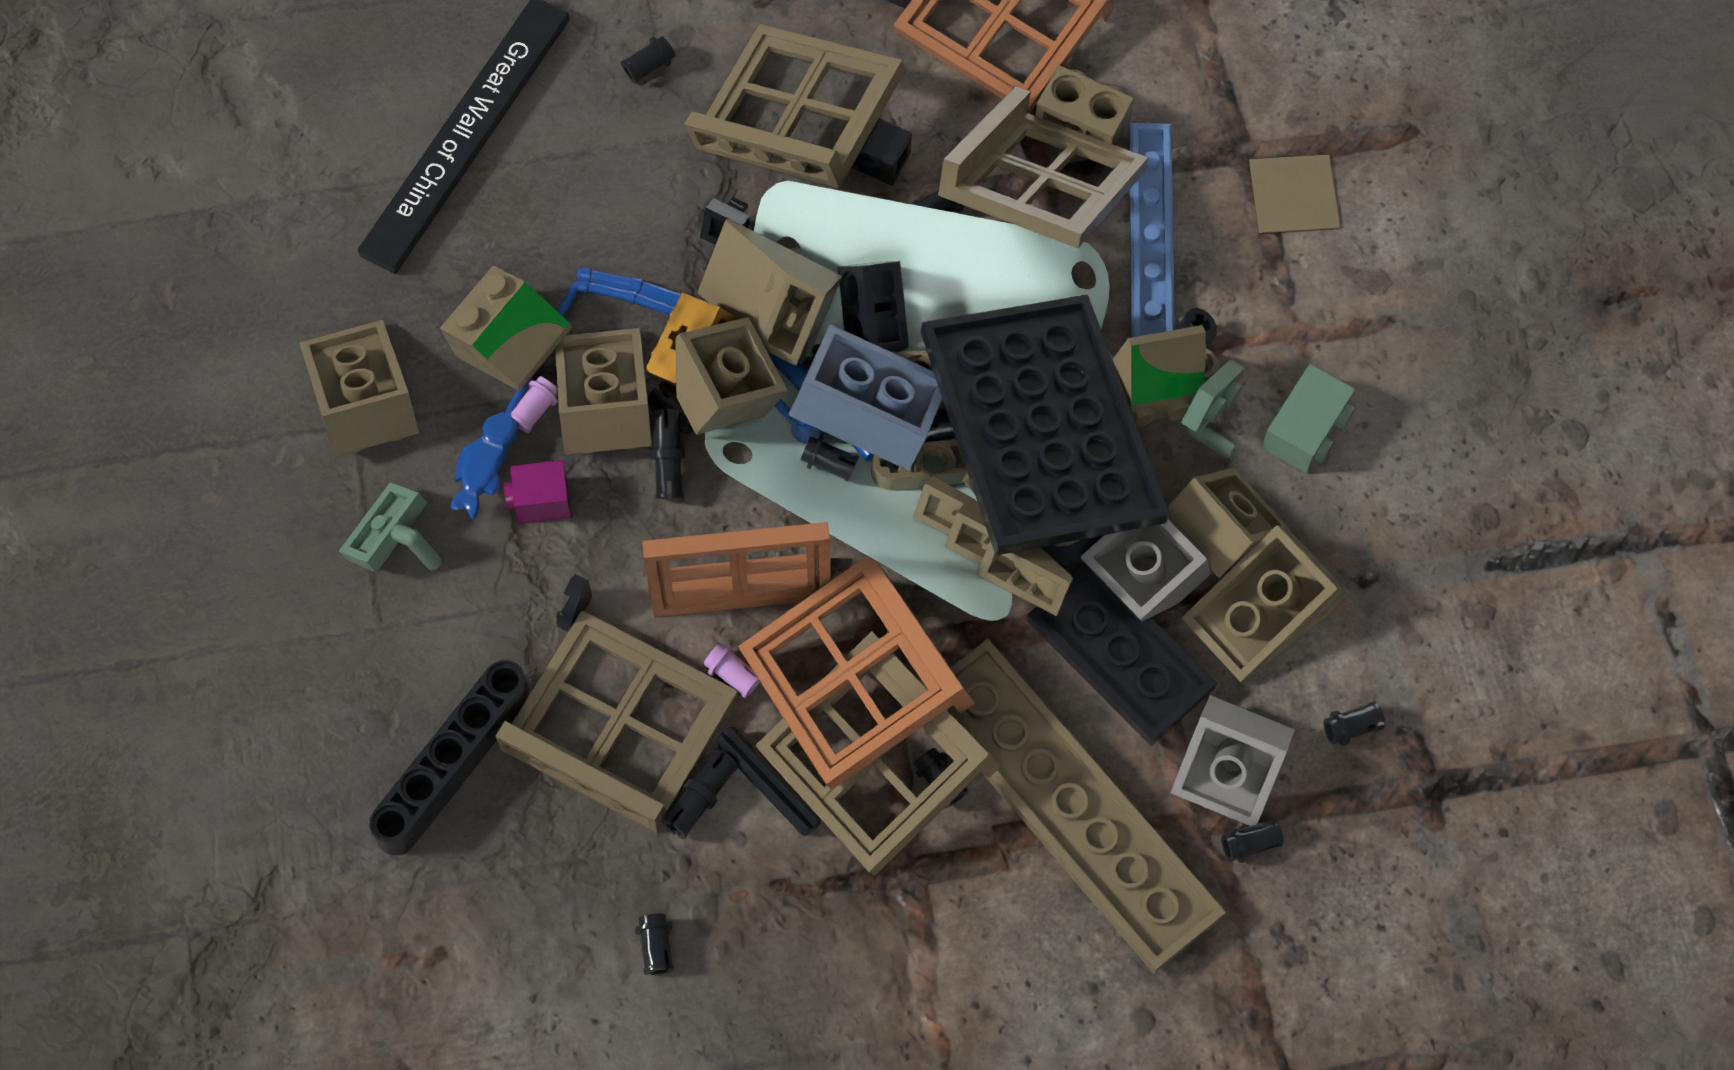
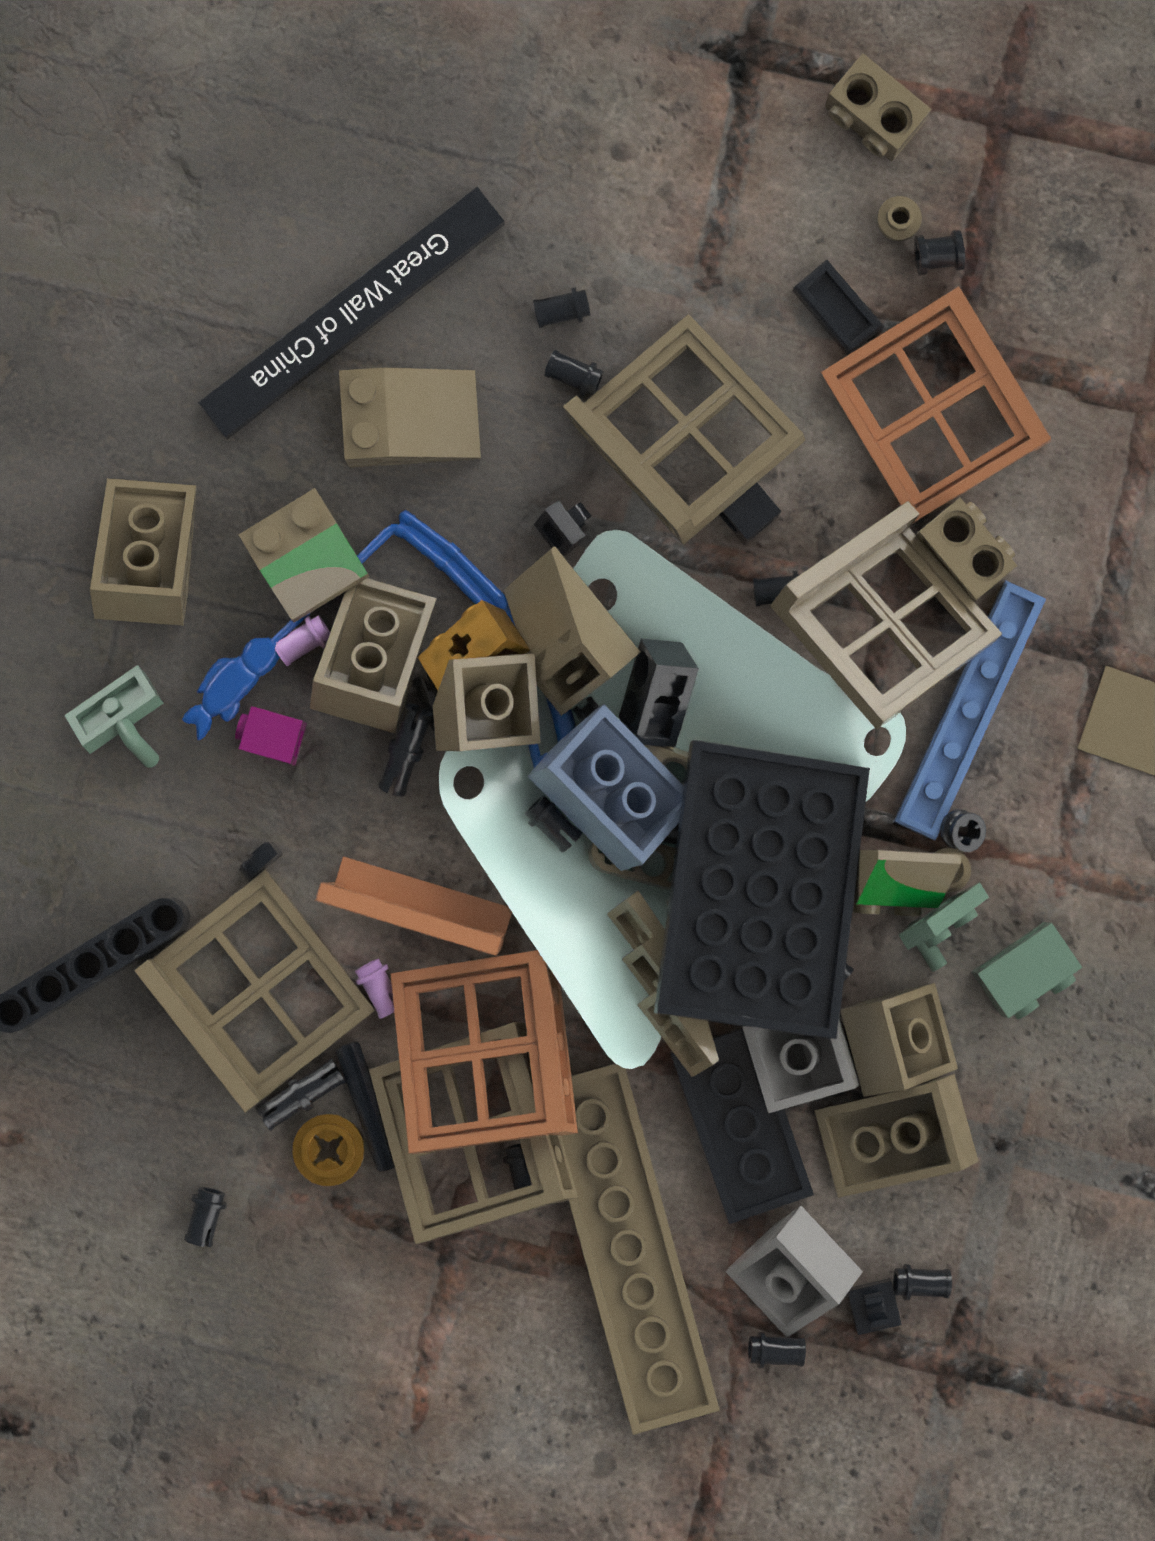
camera: 25 degrees right, 20 degrees up
none -> pearl gold gear [292,1114,364,1186]
none -> dark tan slope [339,368,481,468]
none -> black pin [544,350,604,396]
none -> black tile [847,1278,902,1335]

